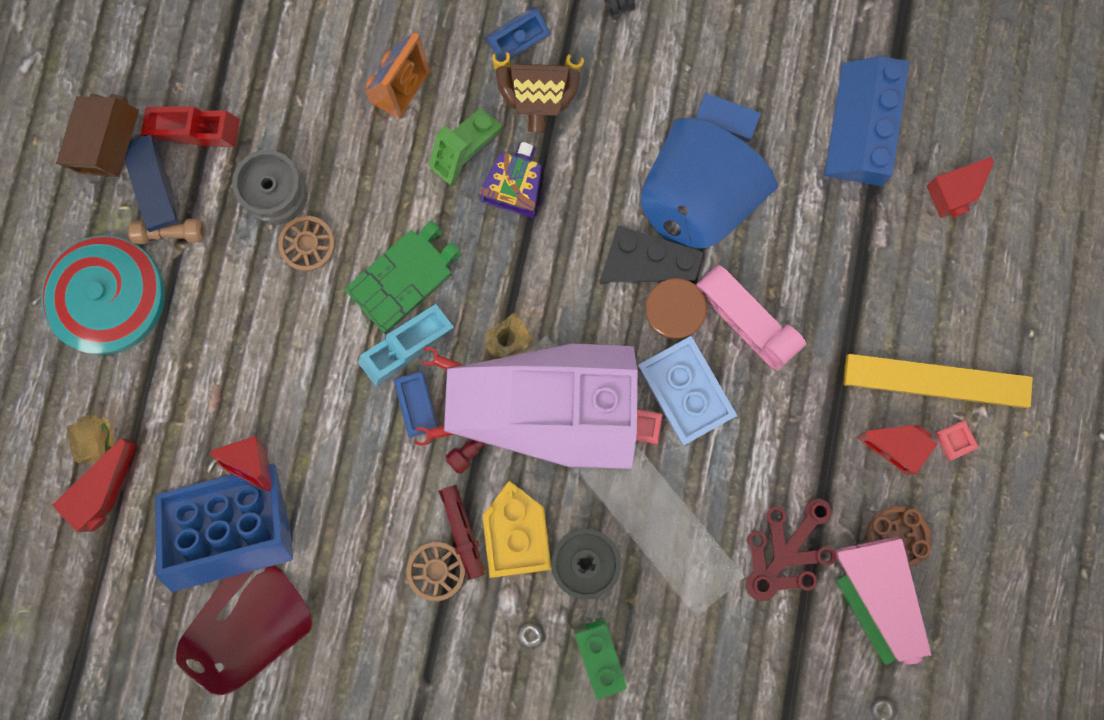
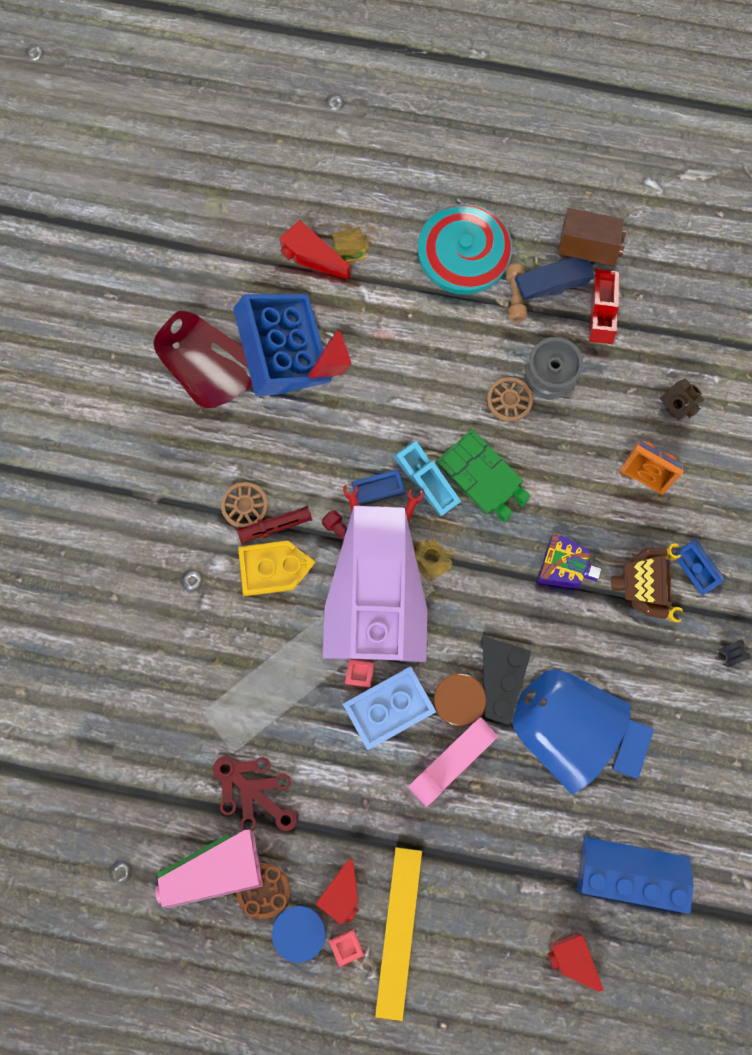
camera: 85 degrees right, 5 degrees down
bright green bracket [429,107,502,186] -> none
pearl dark grey wheel [551,529,621,600] -> none
green panel [574,618,627,700] -> none
none -> blue tile [271,905,326,963]
none -> dark brown brick [660,378,705,420]

